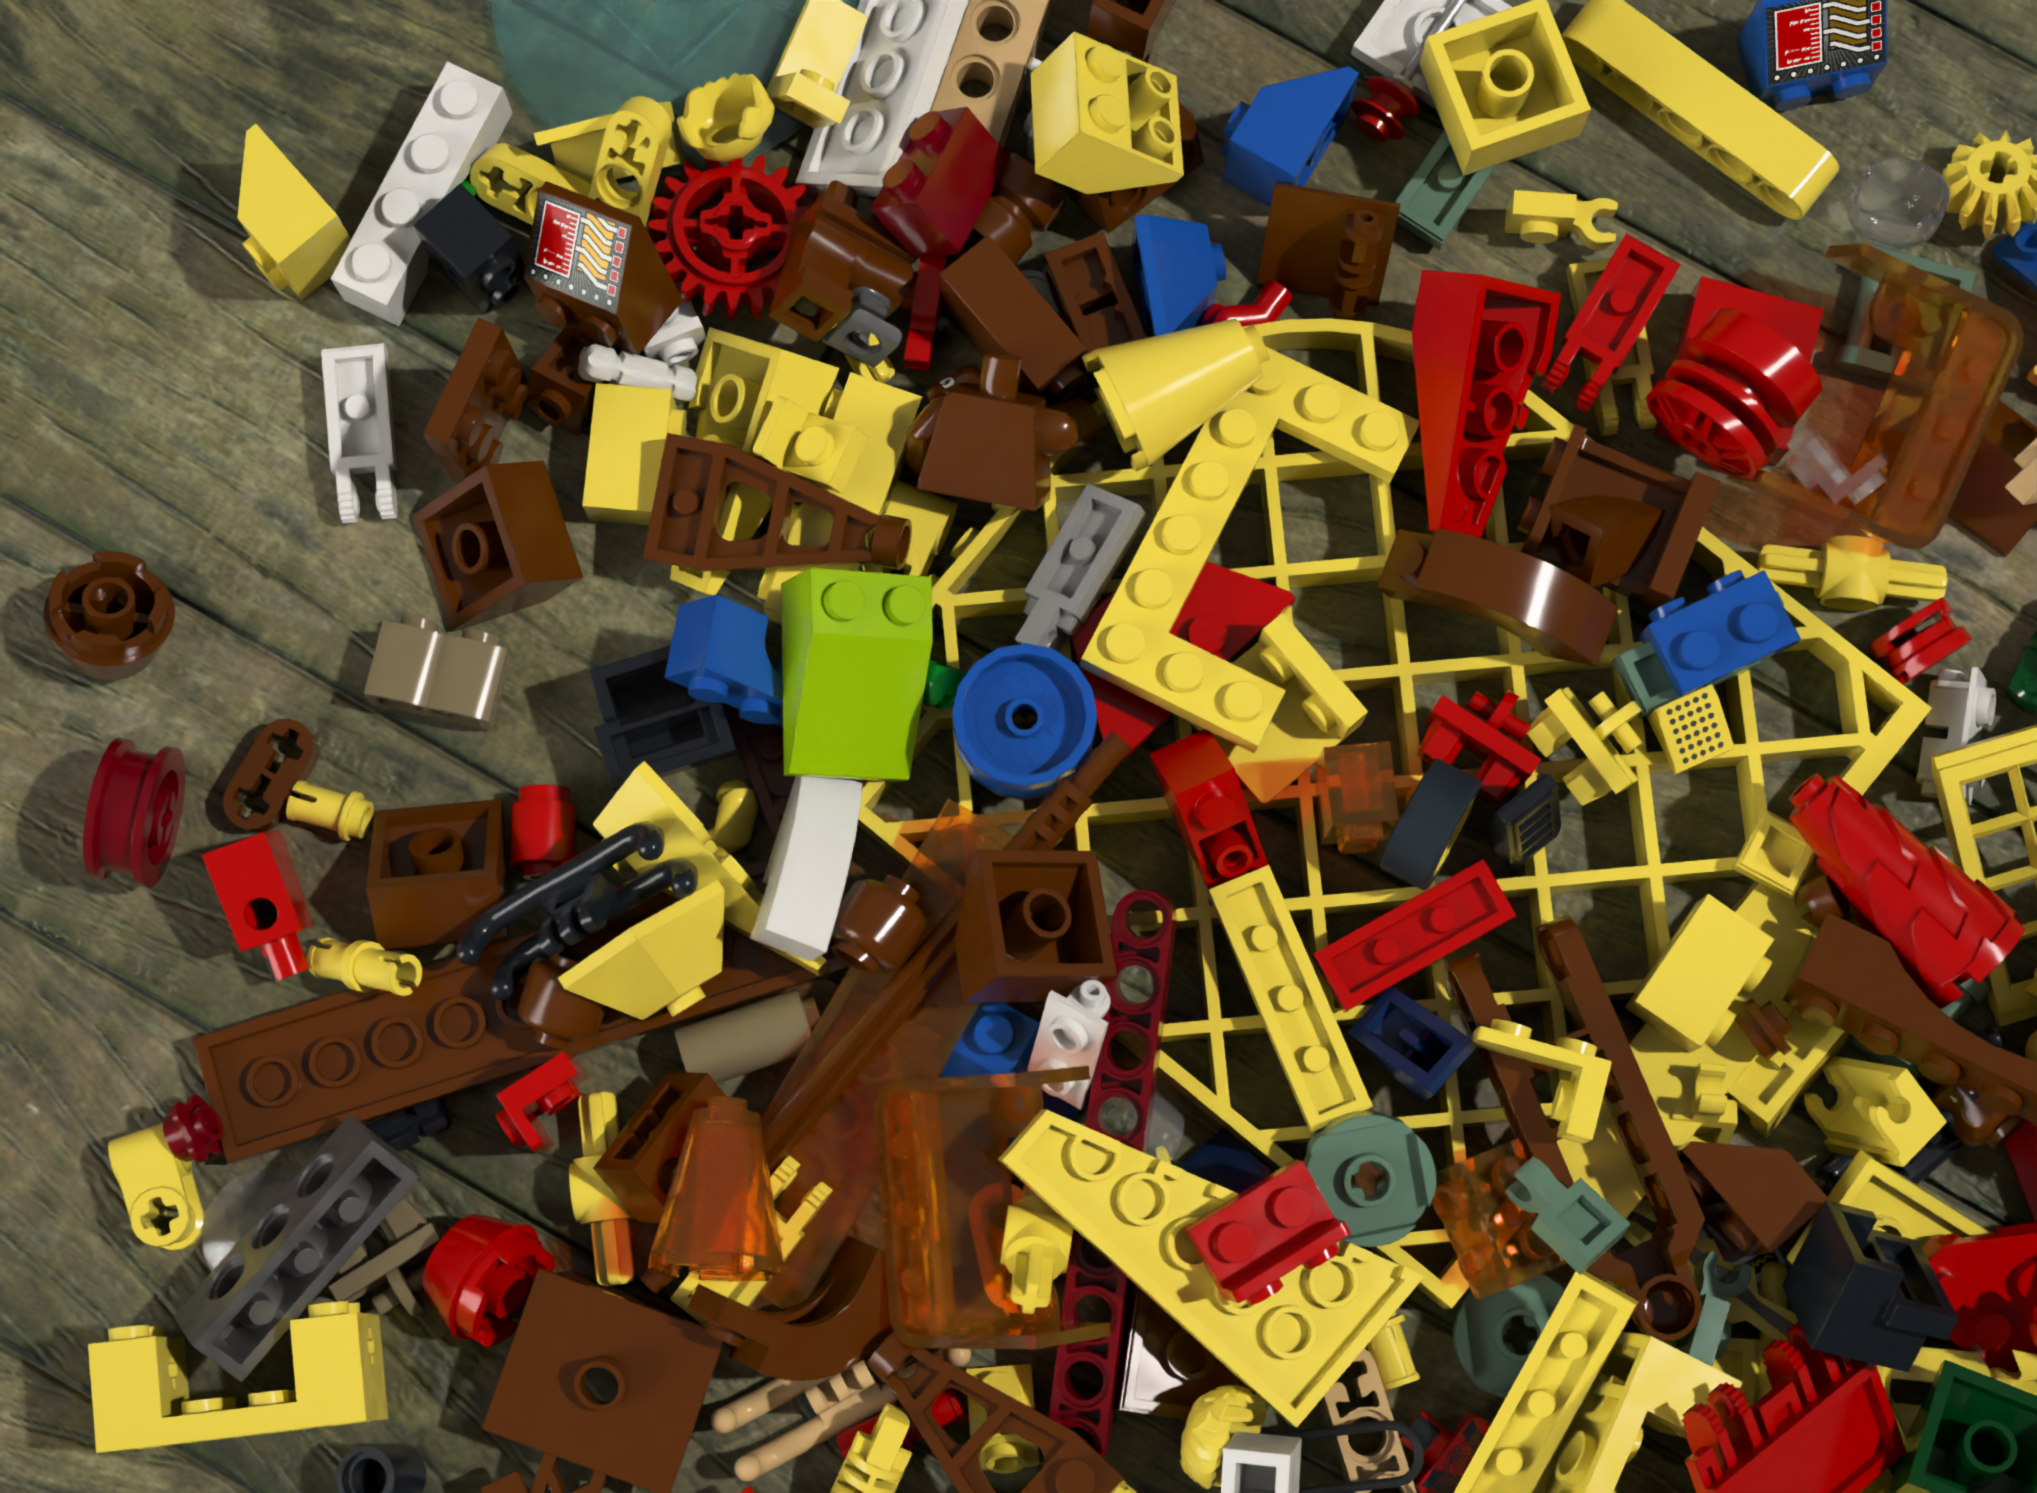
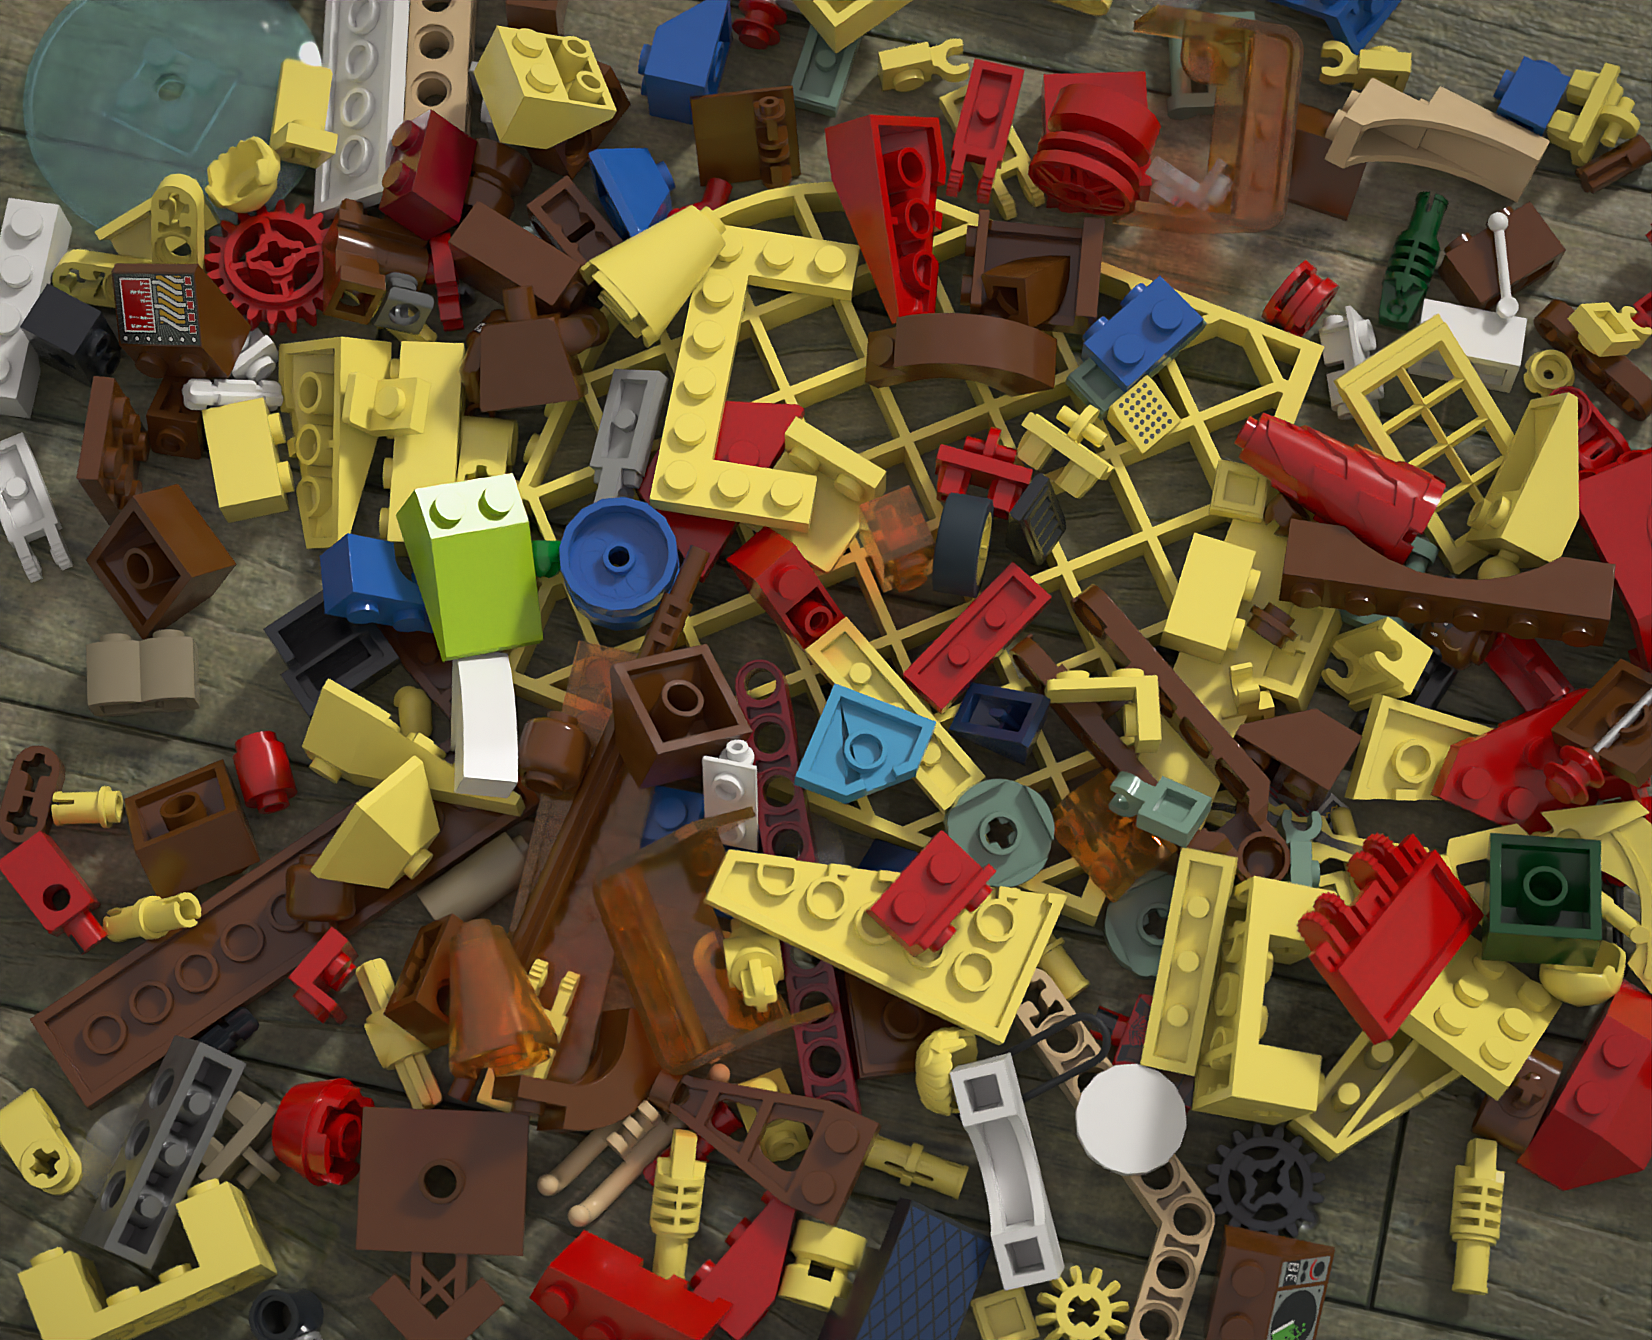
camera: 15 degrees left, 5 degrees down
dark red plate [163,1094,223,1163] -> none
black piece [456,821,698,1000] -> none
reddish brown plate [643,433,912,572] -> none
light yellow axle [1757,536,1948,611] -> none
black plate [1782,1200,1959,1372] -> none
none -> dark azure plate [794,683,936,804]

